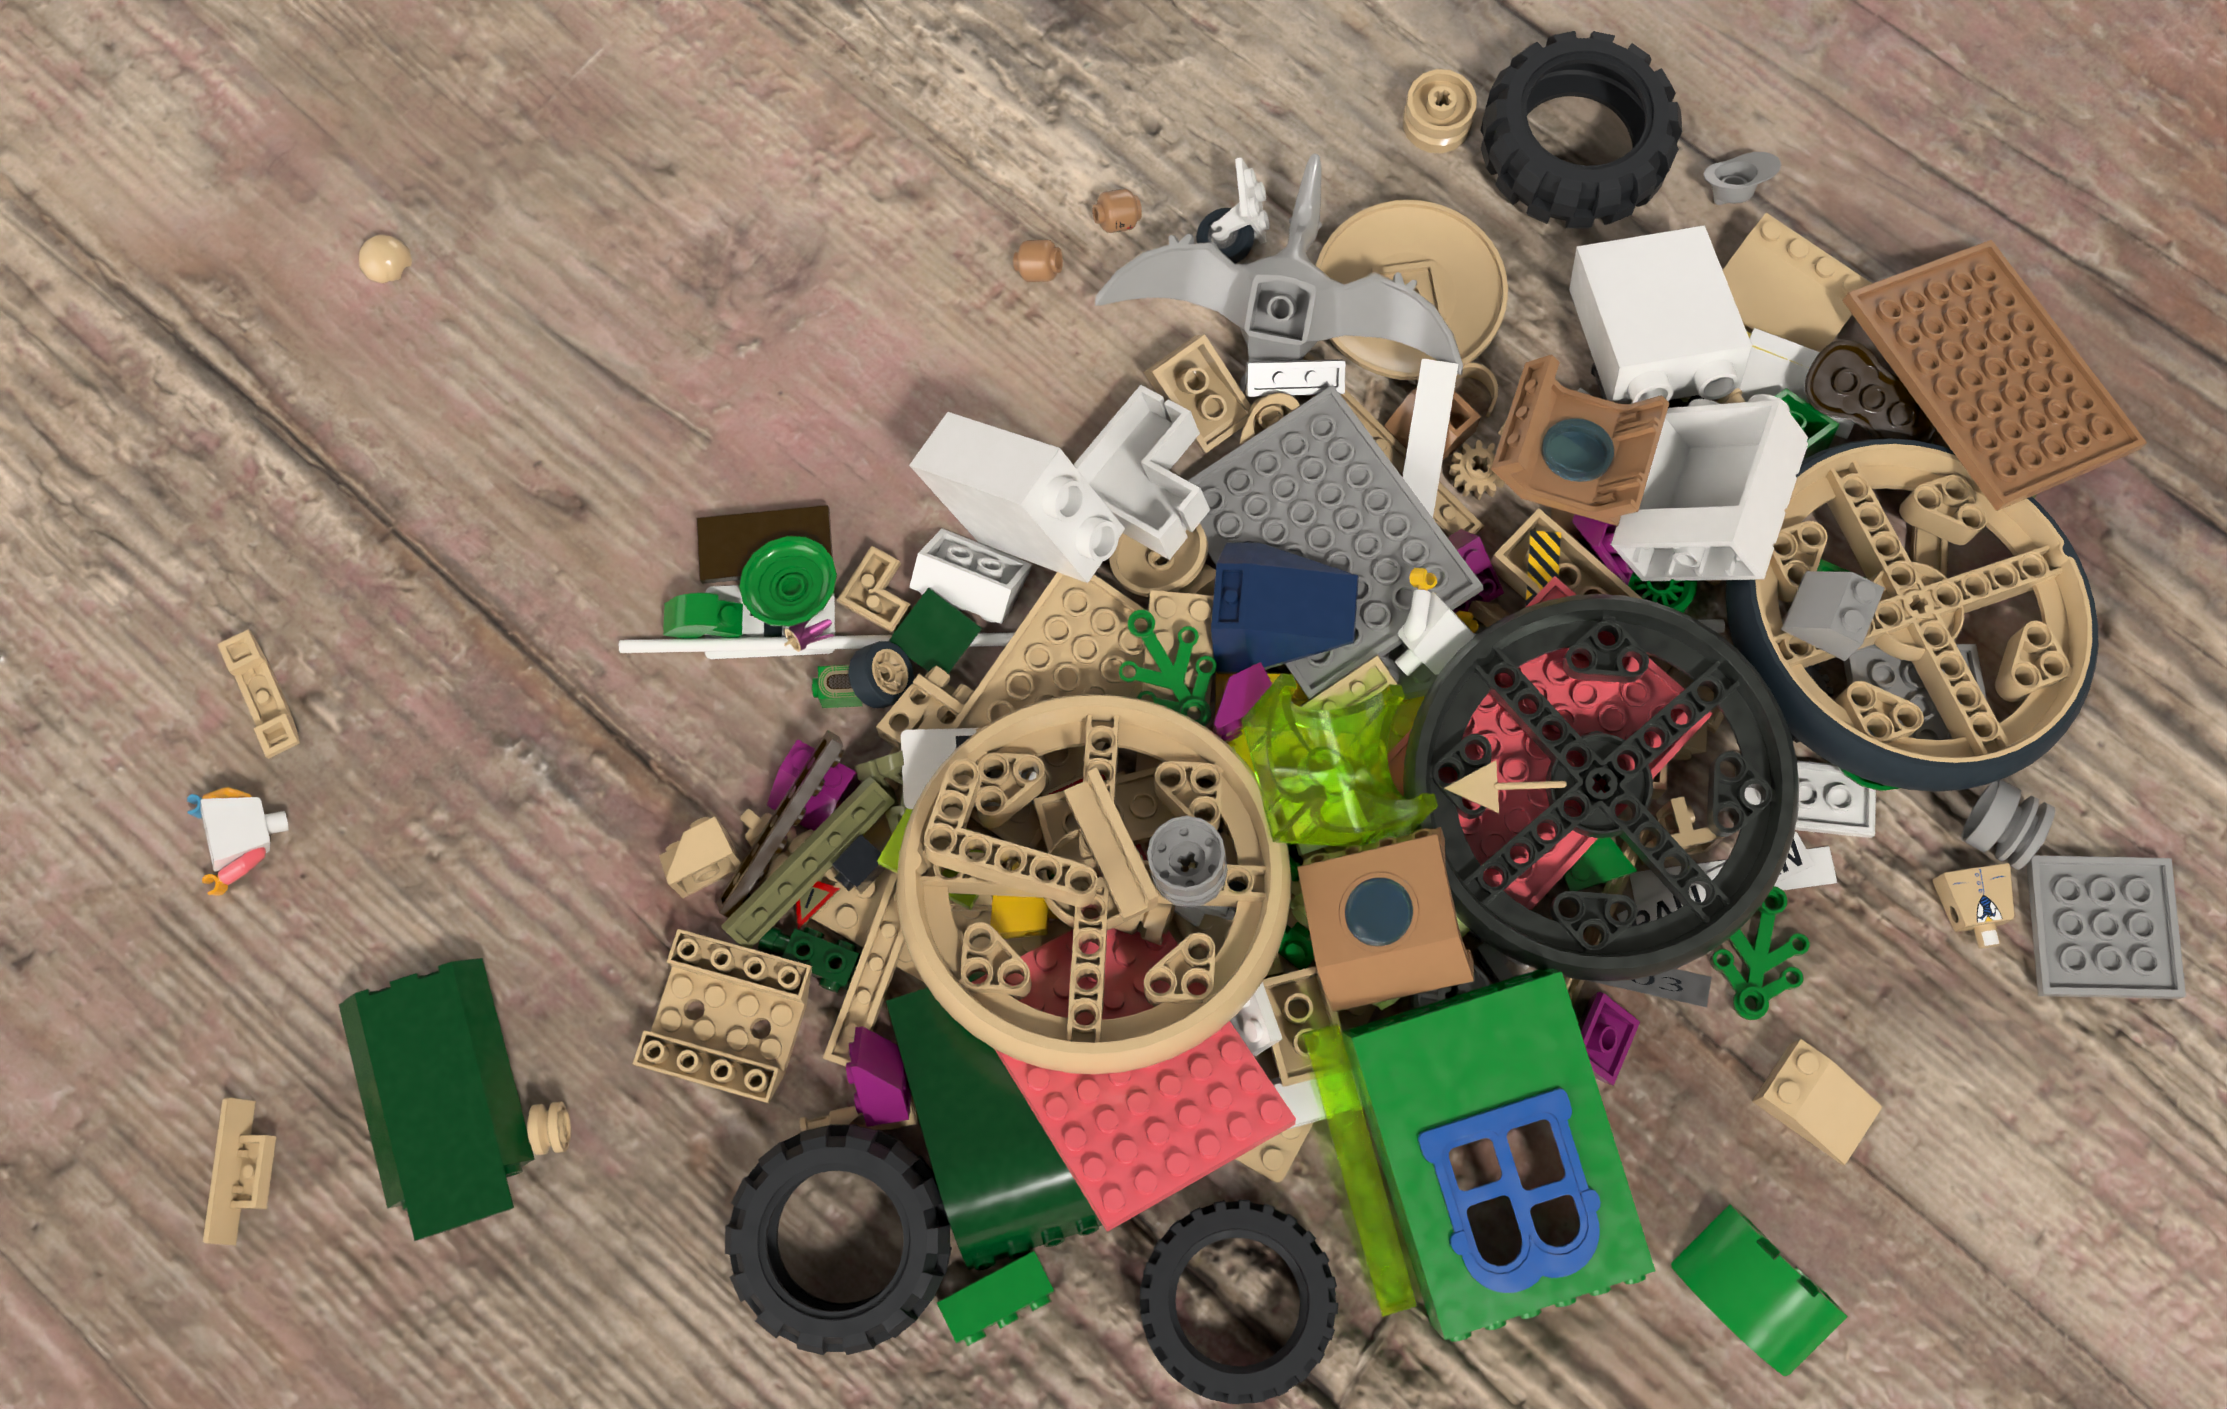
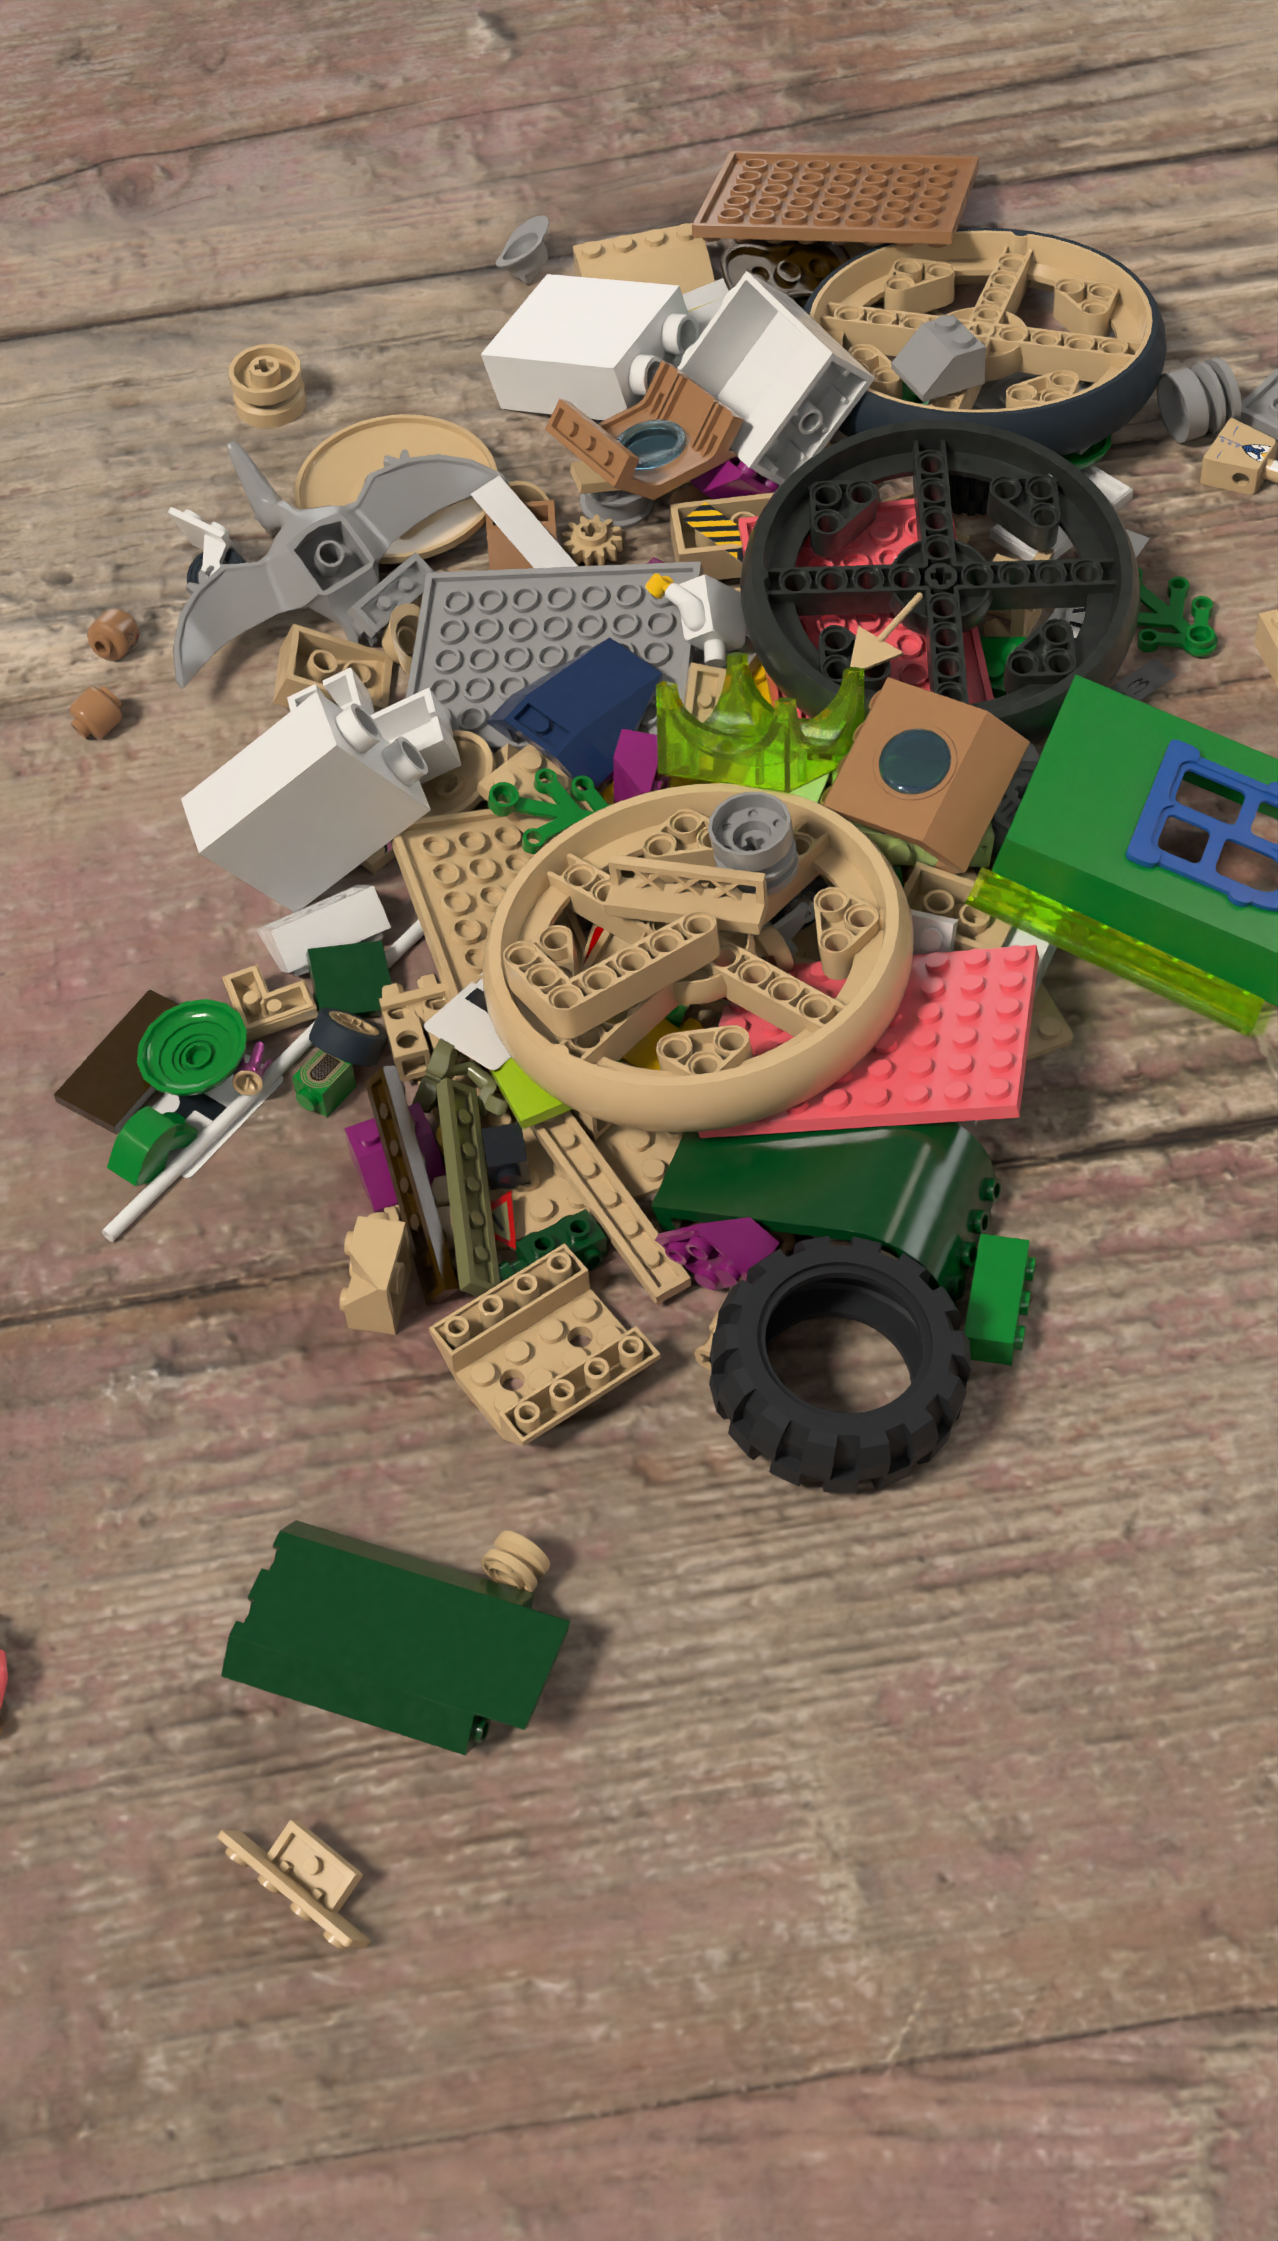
camera: 50 degrees left, 20 degrees down
black tyre [1140,1199,1338,1404] -> none
black tyre [1480,31,1682,229] -> none

